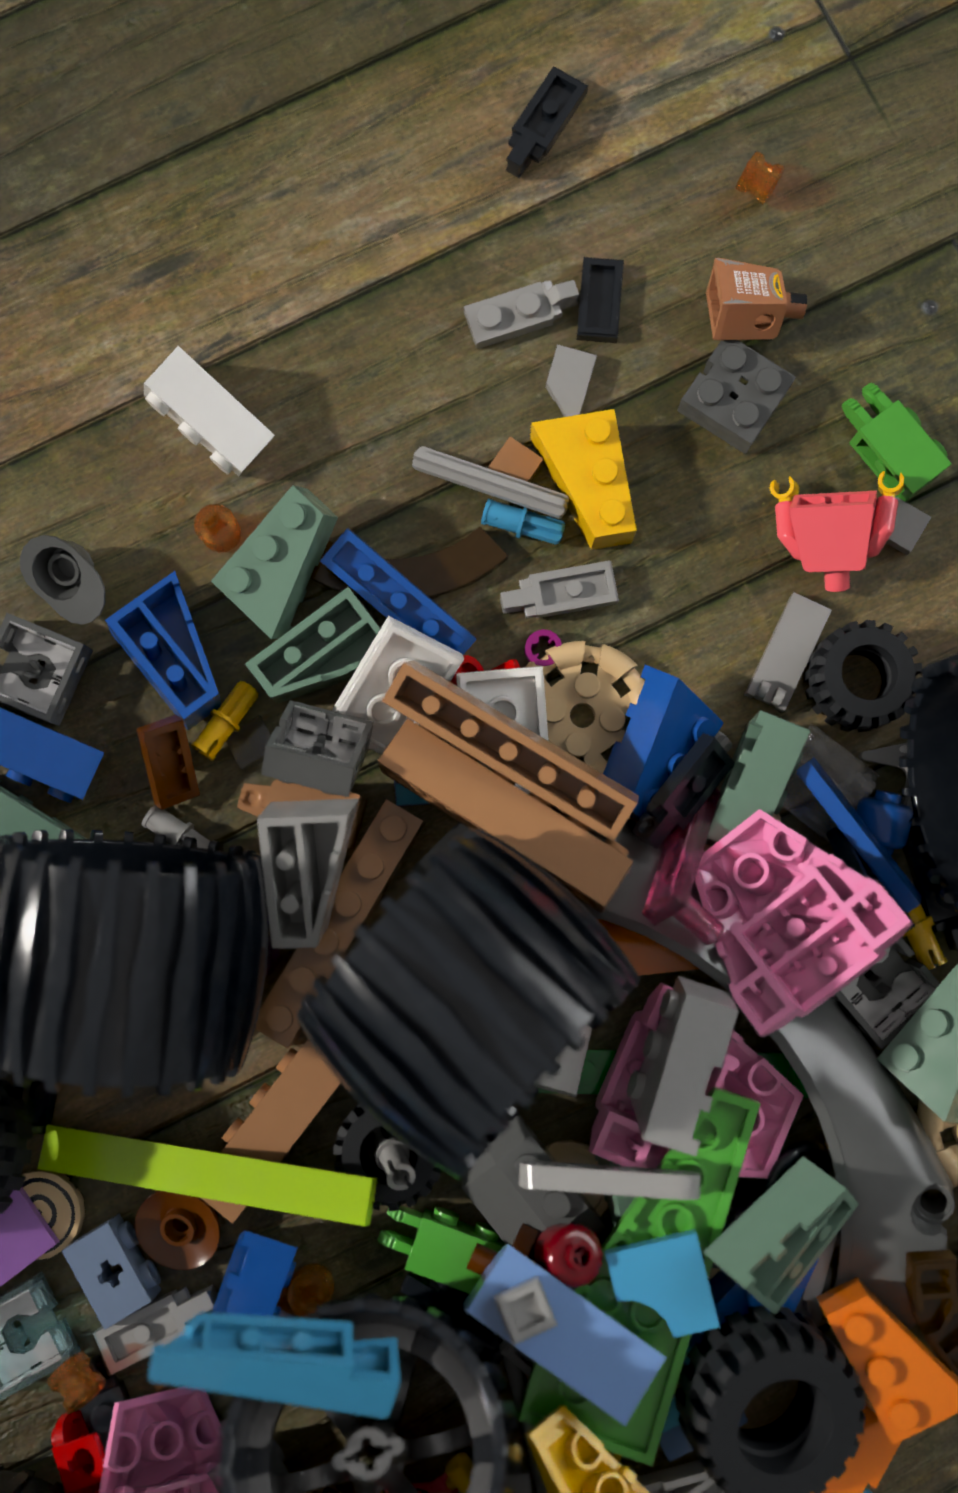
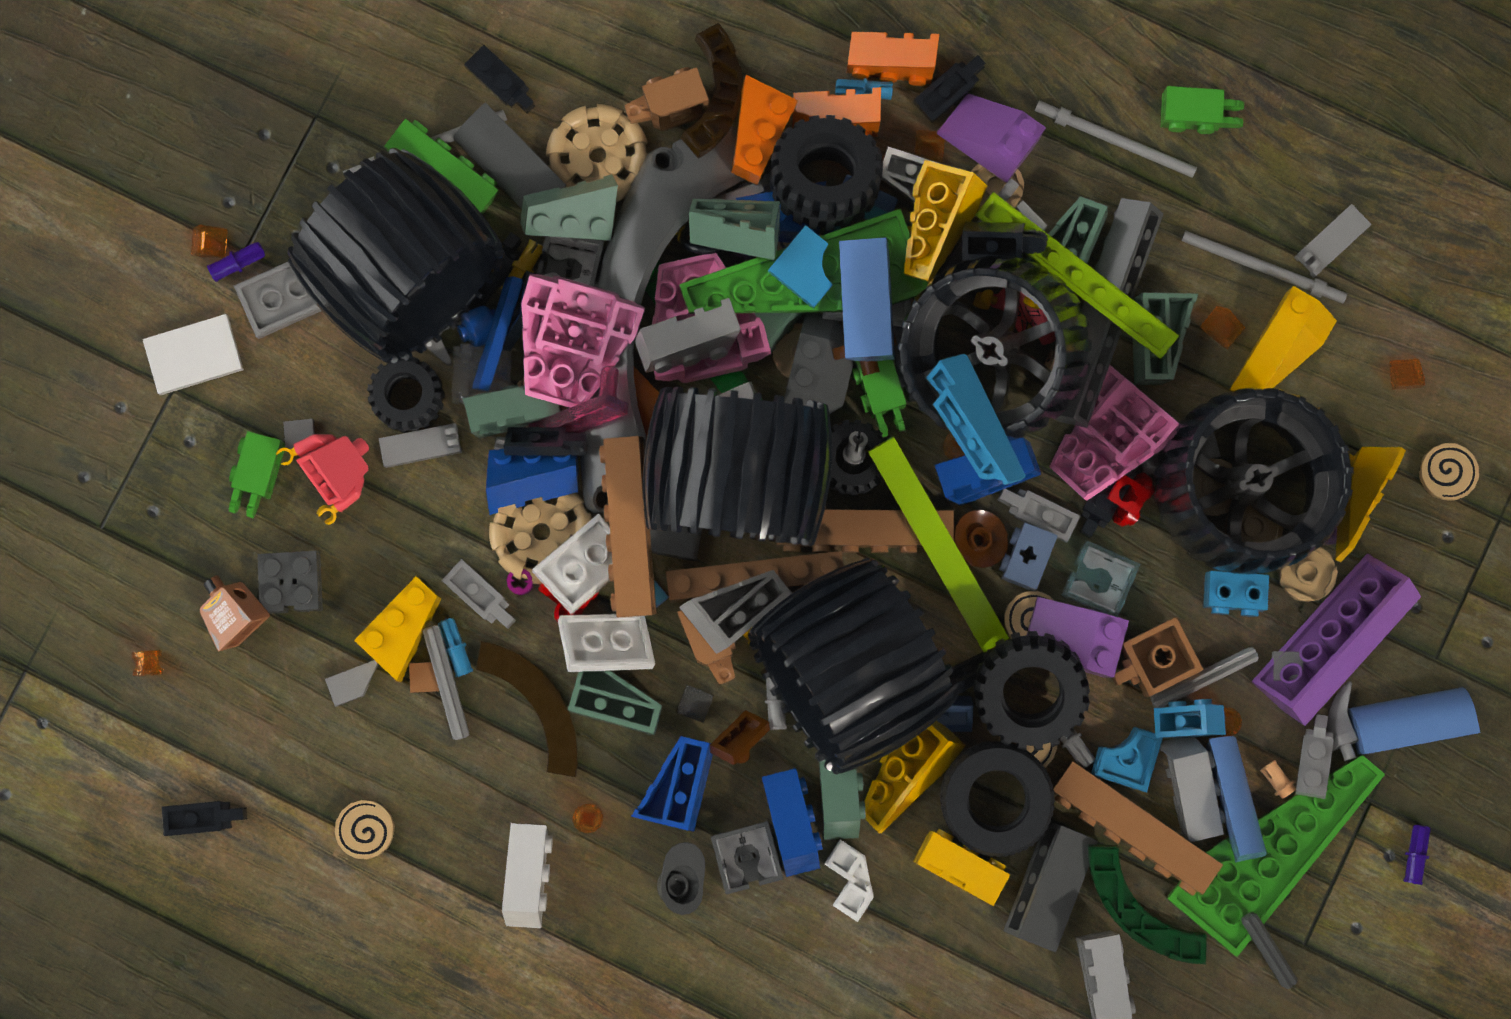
camera: 135 degrees left, 0 degrees up
clear orange wheel [47,1352,106,1414] -> none
yellow axle [191,681,258,761] -> none
sand green wedge [211,485,338,639] -> none
dark grey piece [261,700,374,797] -> none
blue plate [320,528,477,655] -> none
medium nougat brick [382,660,639,842] -> none
light grey hinge [464,280,579,349] -> none
light grey tile [494,1276,558,1345] -> none
light grey beam [519,1161,701,1200] -> none
dark red head [534,1223,602,1288] -> none
black tile [576,257,624,343] -> none
none -> tan tile [335,800,395,859]

